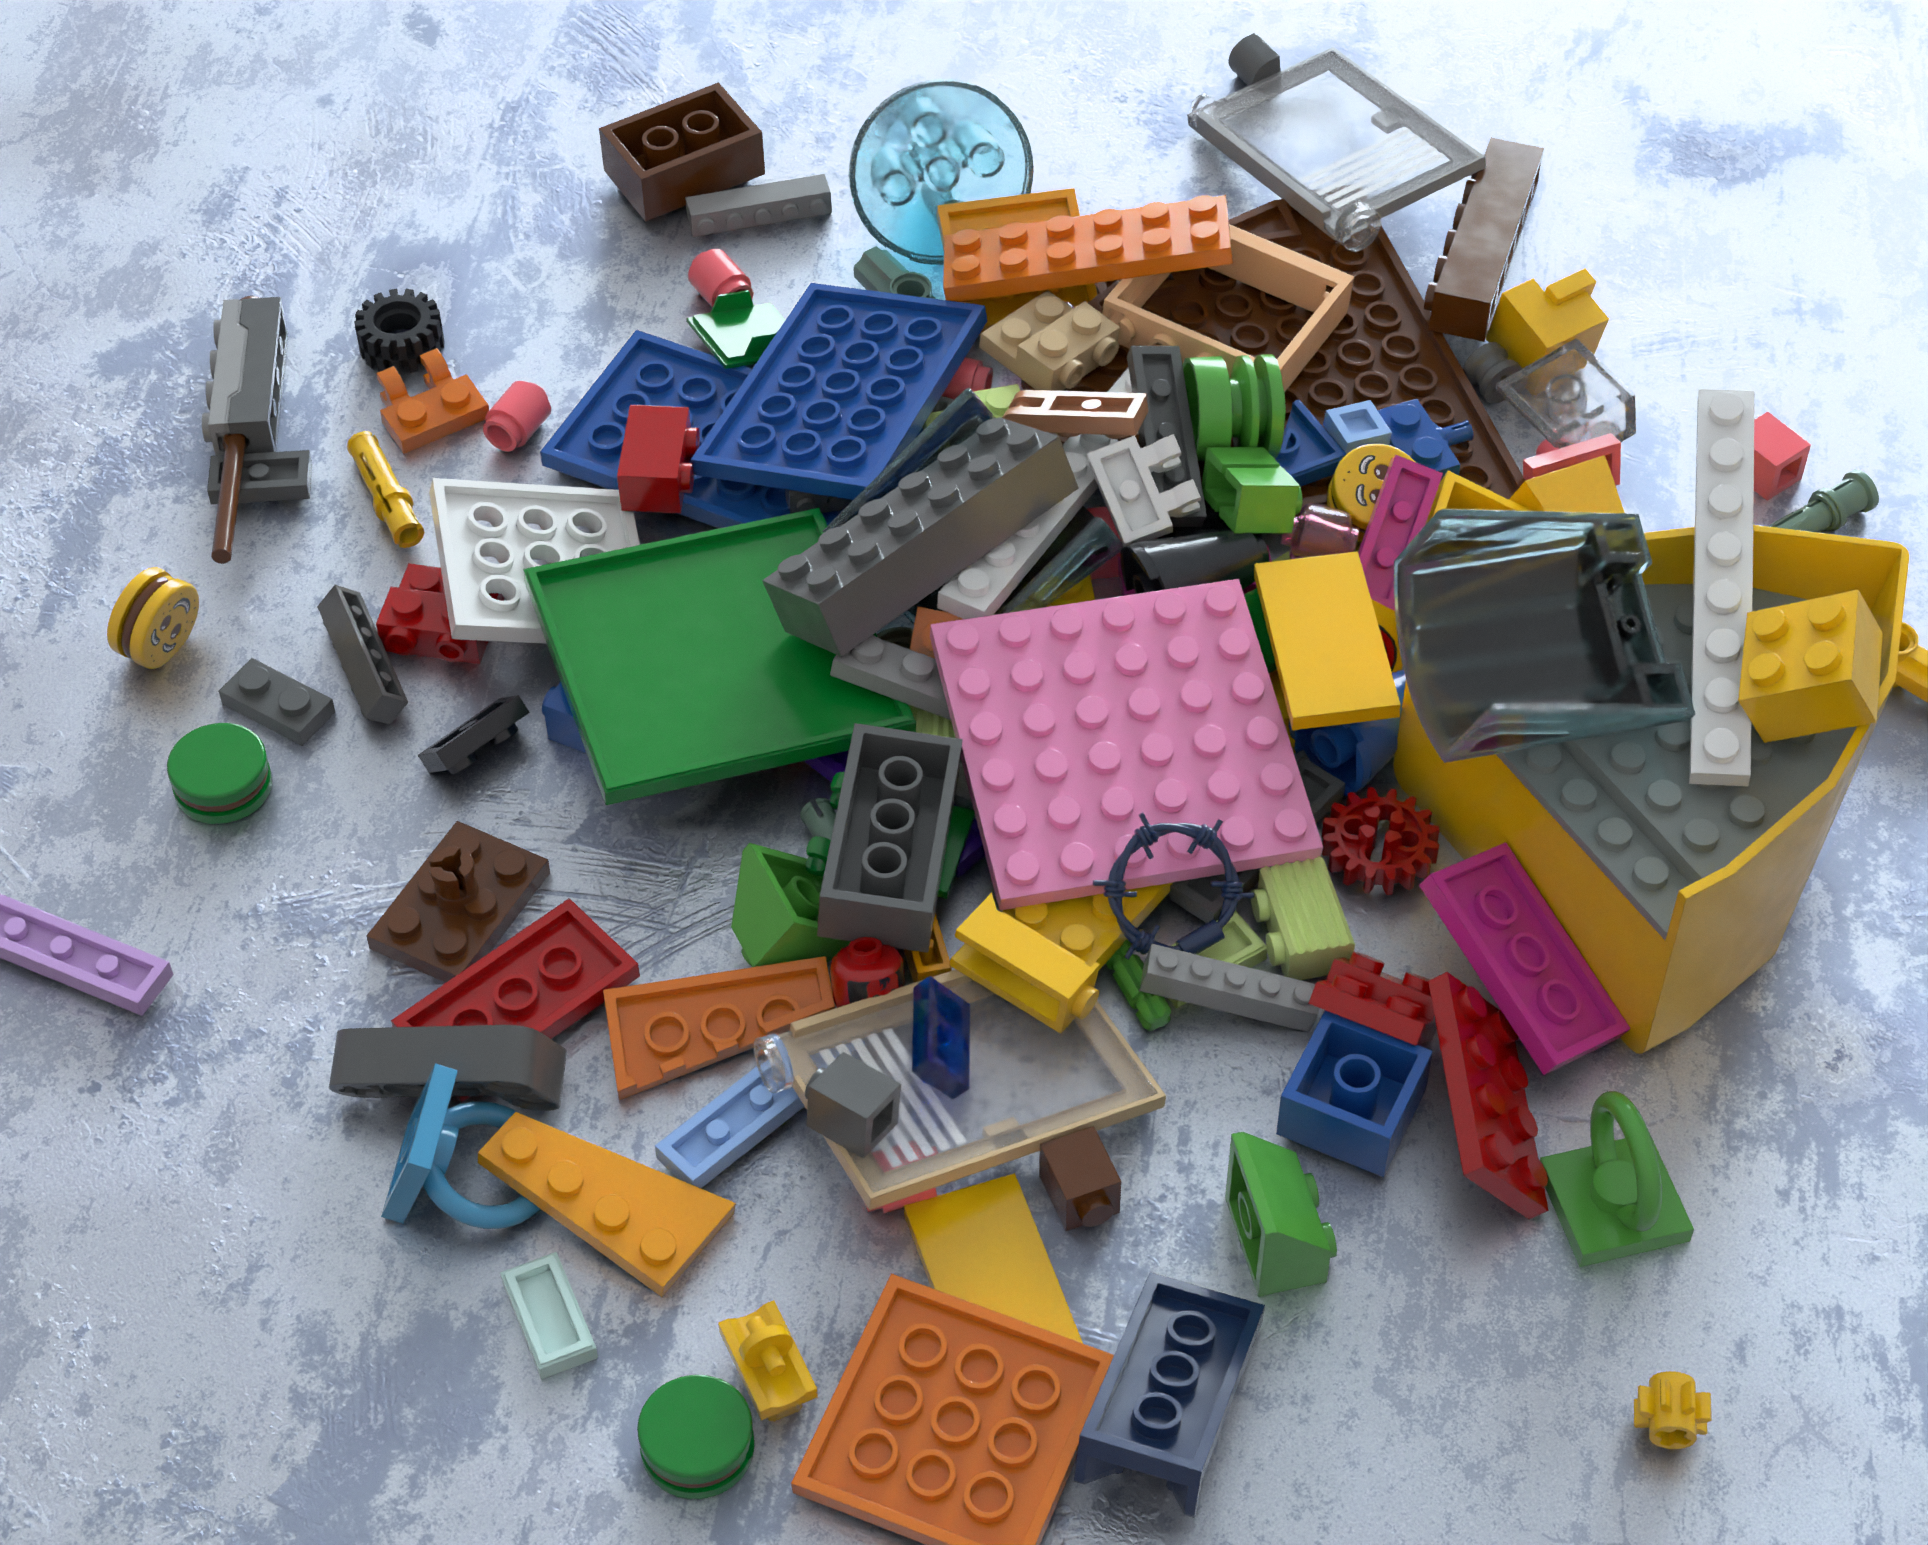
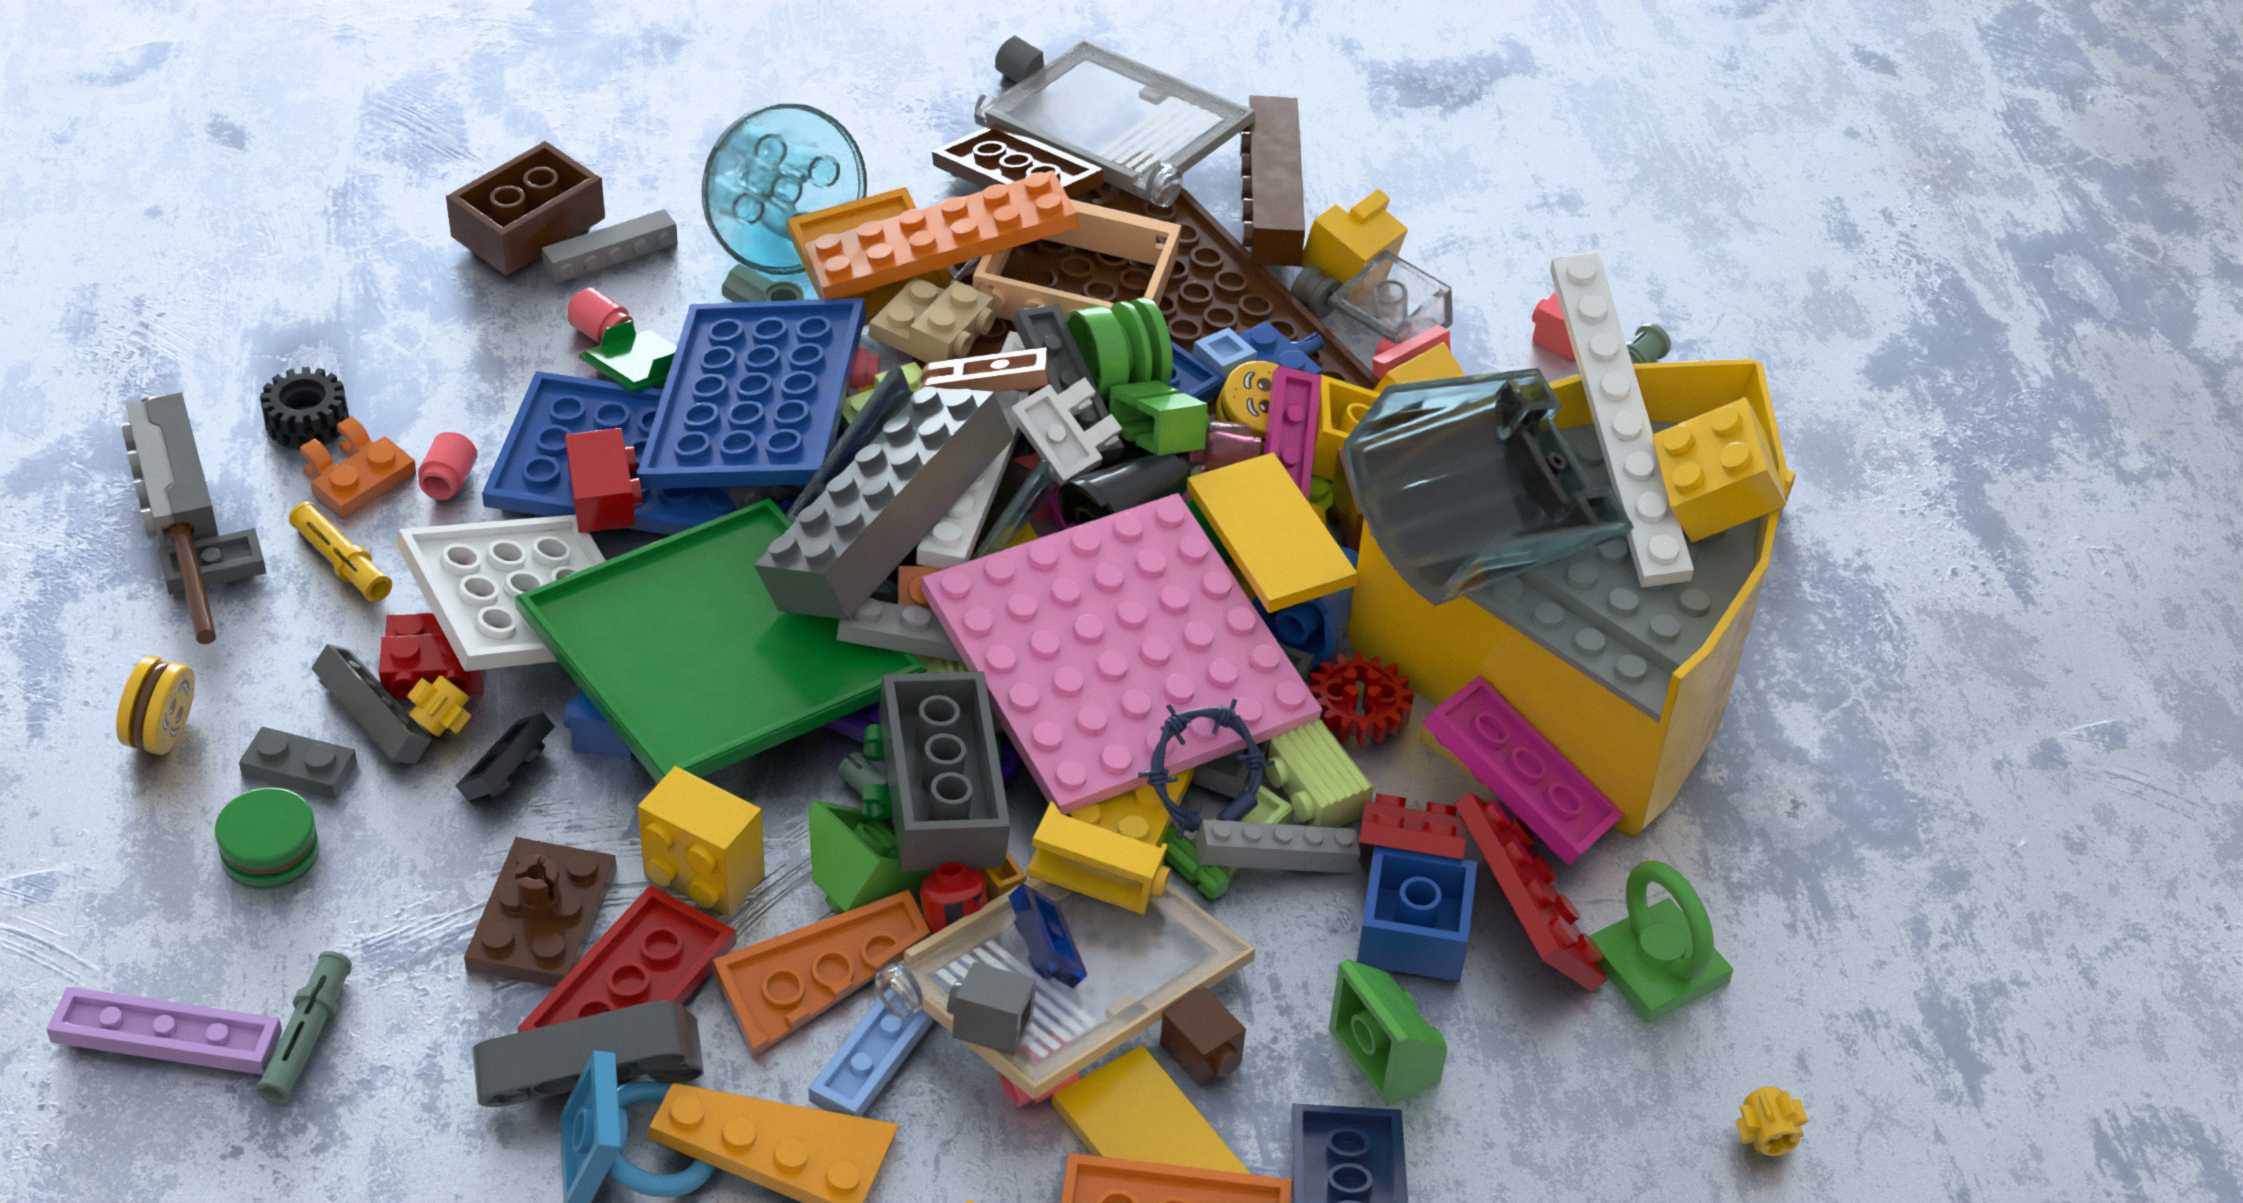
camera: 20 degrees left, 5 degrees down
none -> sand green pin [256,951,352,1104]
none -> yellow gear [407,675,472,737]
none -> yellow brick [637,766,765,917]
none -> reddish brown plate [932,124,1104,199]

